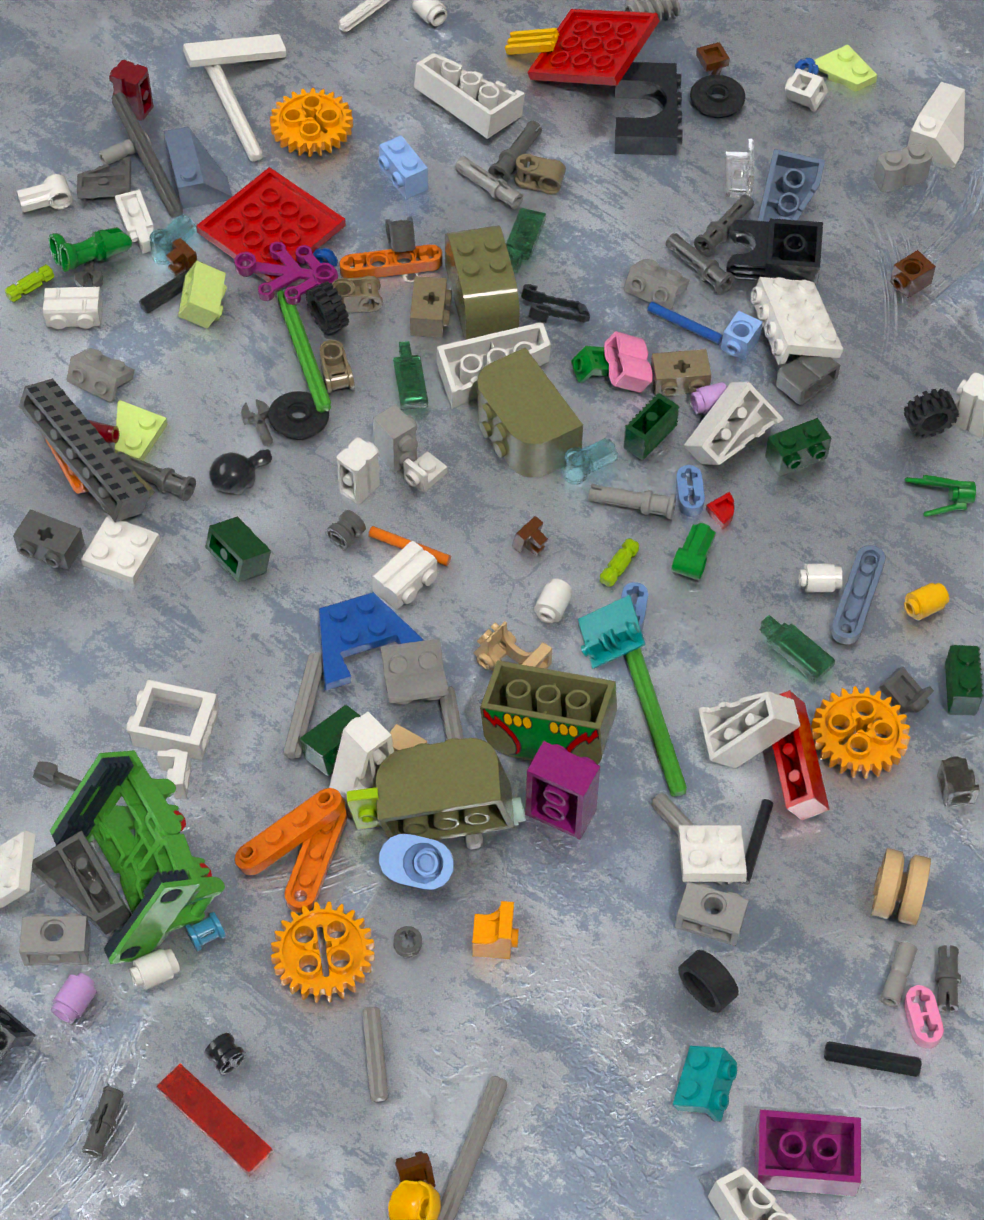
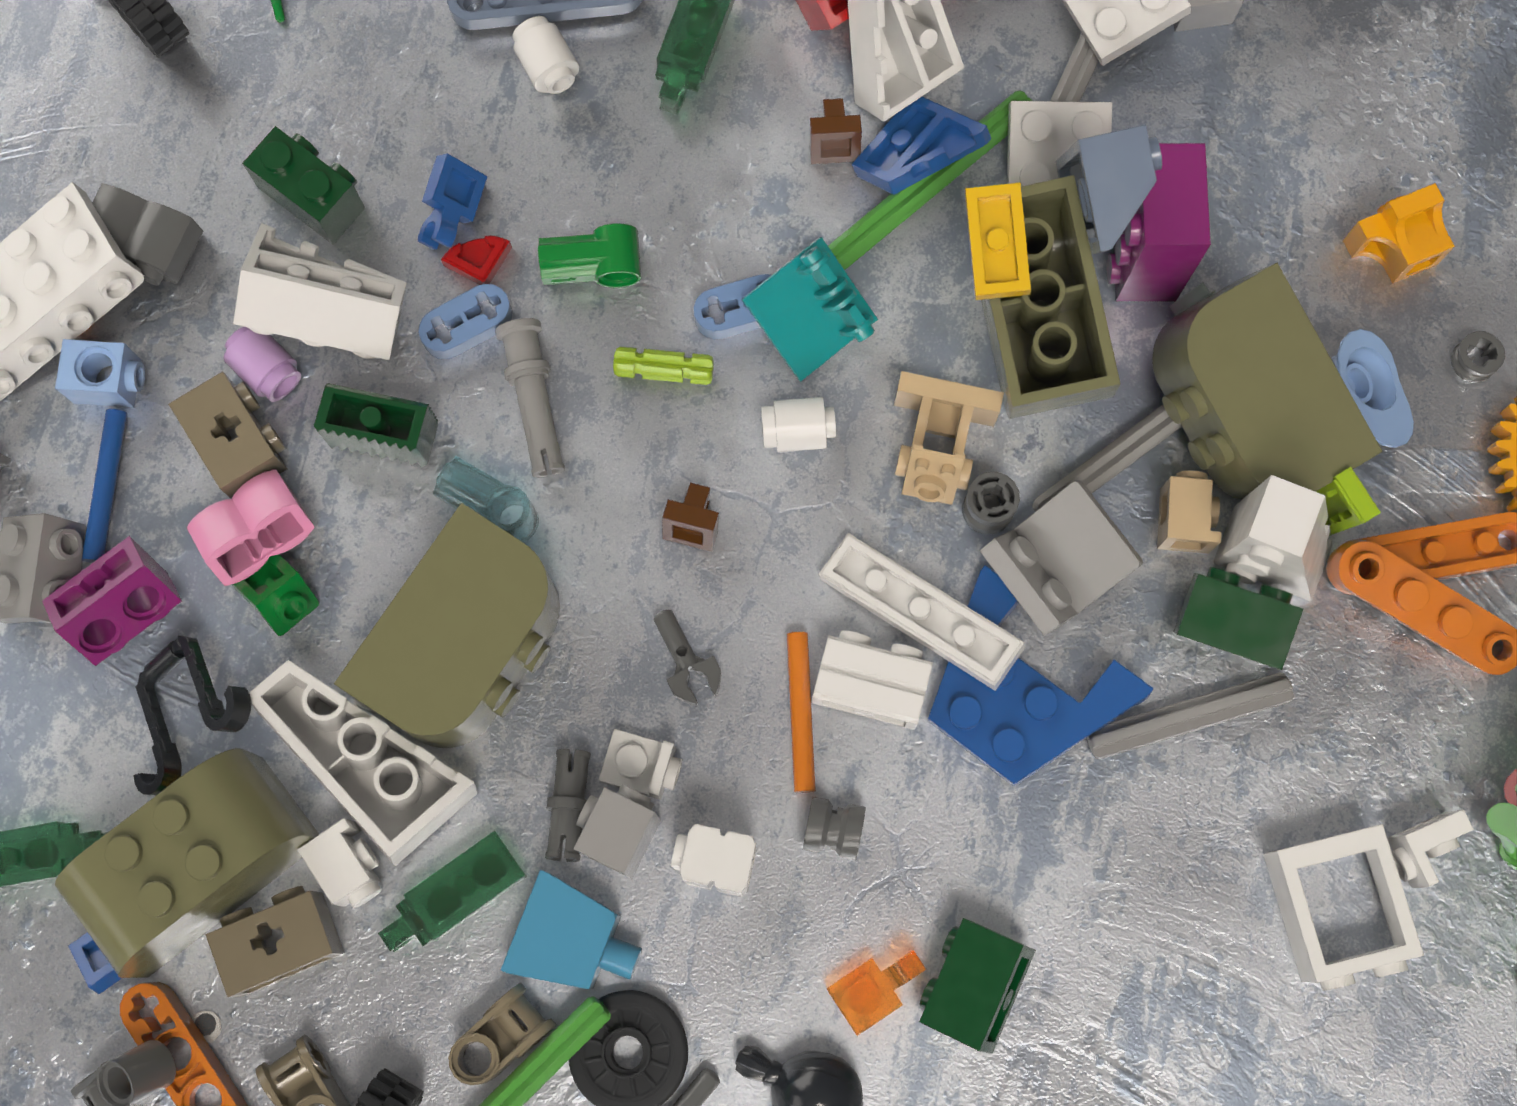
camera: 115 degrees left, 20 degrees up
none -> magenta brick [42,536,182,666]
none -> white brick [297,818,381,908]
none -> blue plate [418,153,488,250]
none -> dark azure torso [500,870,642,989]
none -> dark grey pin [545,749,591,862]
none -> dark grey bar [654,610,721,706]
none -> reddish brown tile [809,98,862,164]
none -> white tile [818,533,1025,691]
none -> clear orange plate [826,950,926,1036]
none -> blue wing [852,97,991,195]
none -> dark grey wheel [962,472,1020,535]
none -> yellow plate [965,182,1031,300]
none -> white plate [1007,101,1112,187]
none -> sand blue wedge [1055,124,1162,254]

